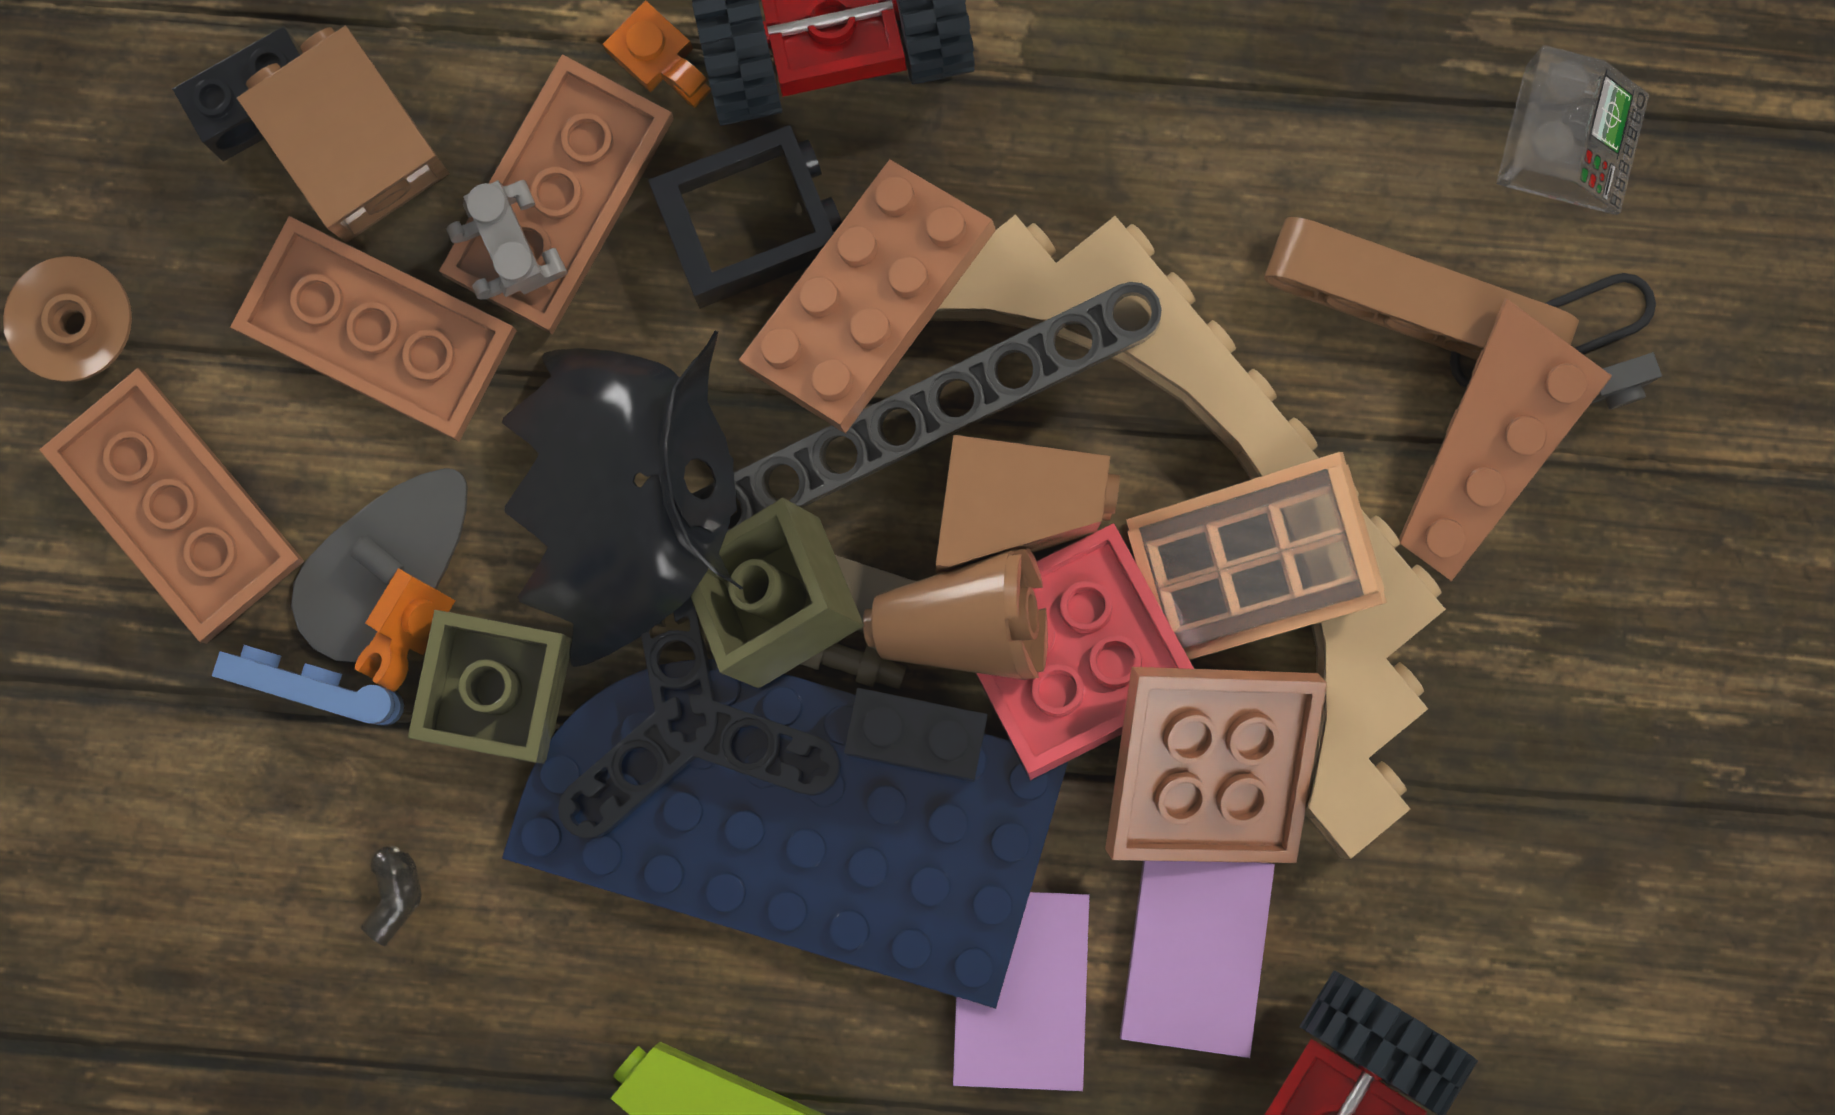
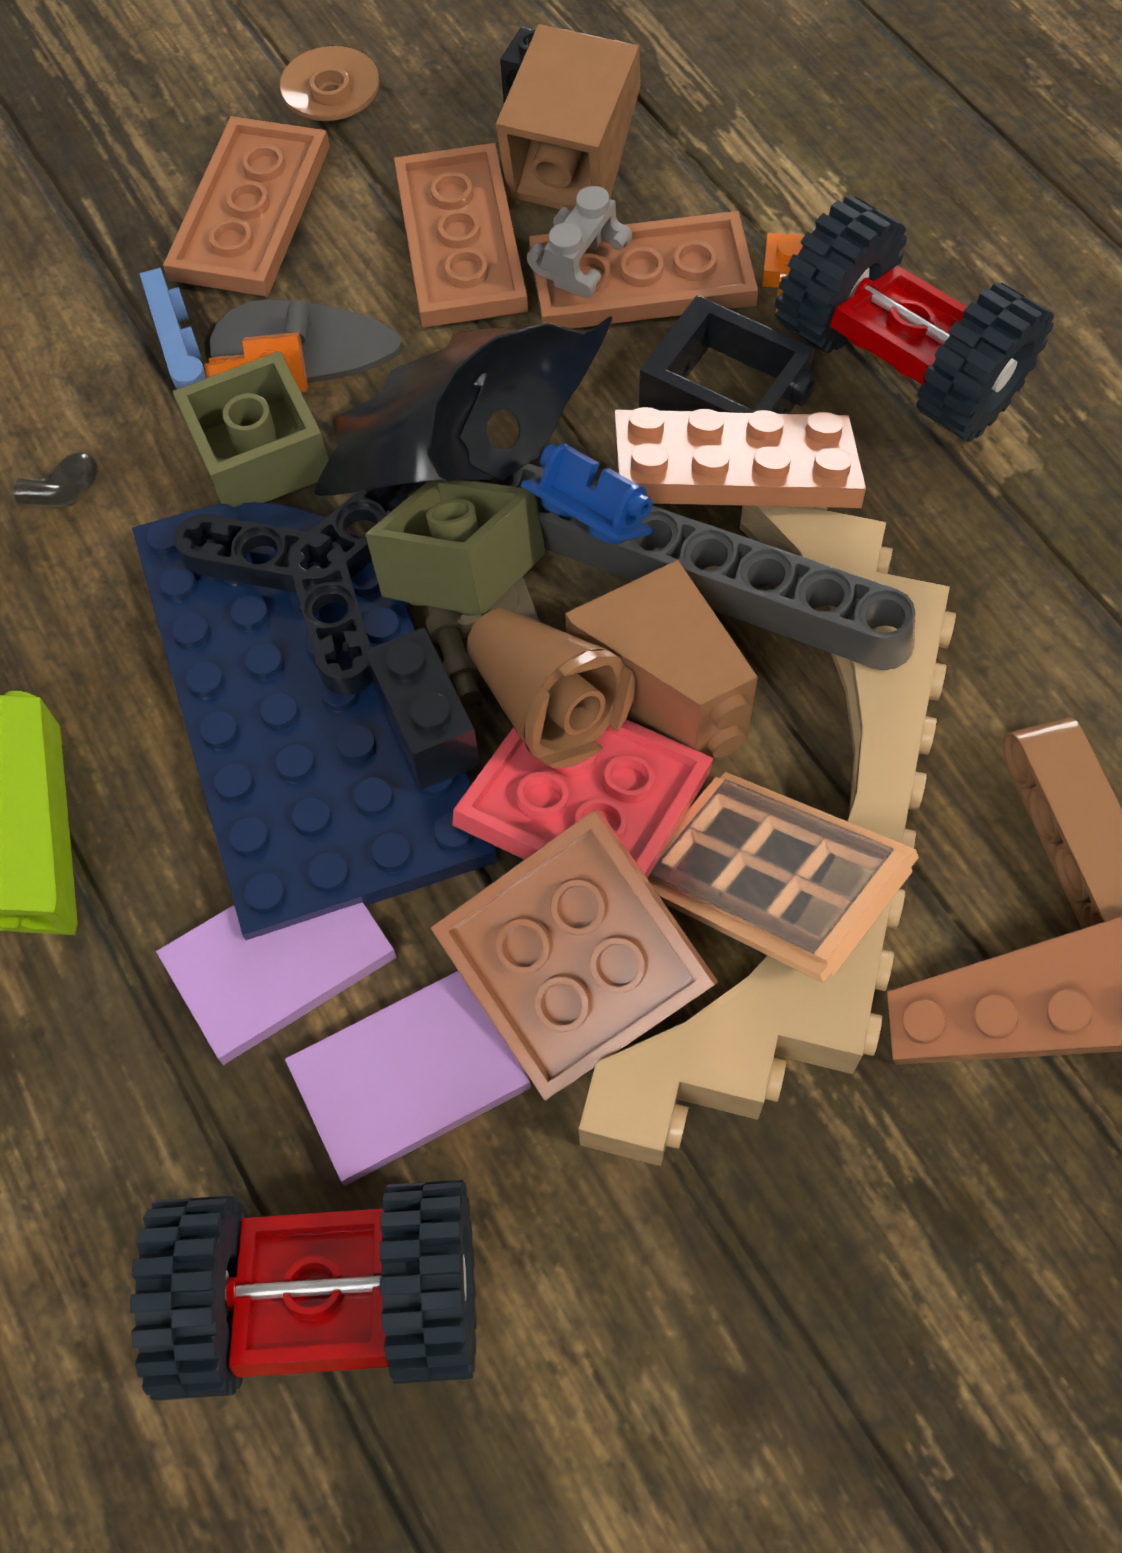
camera: 55 degrees right, 20 degrees down
none -> blue hinge [521,443,653,544]

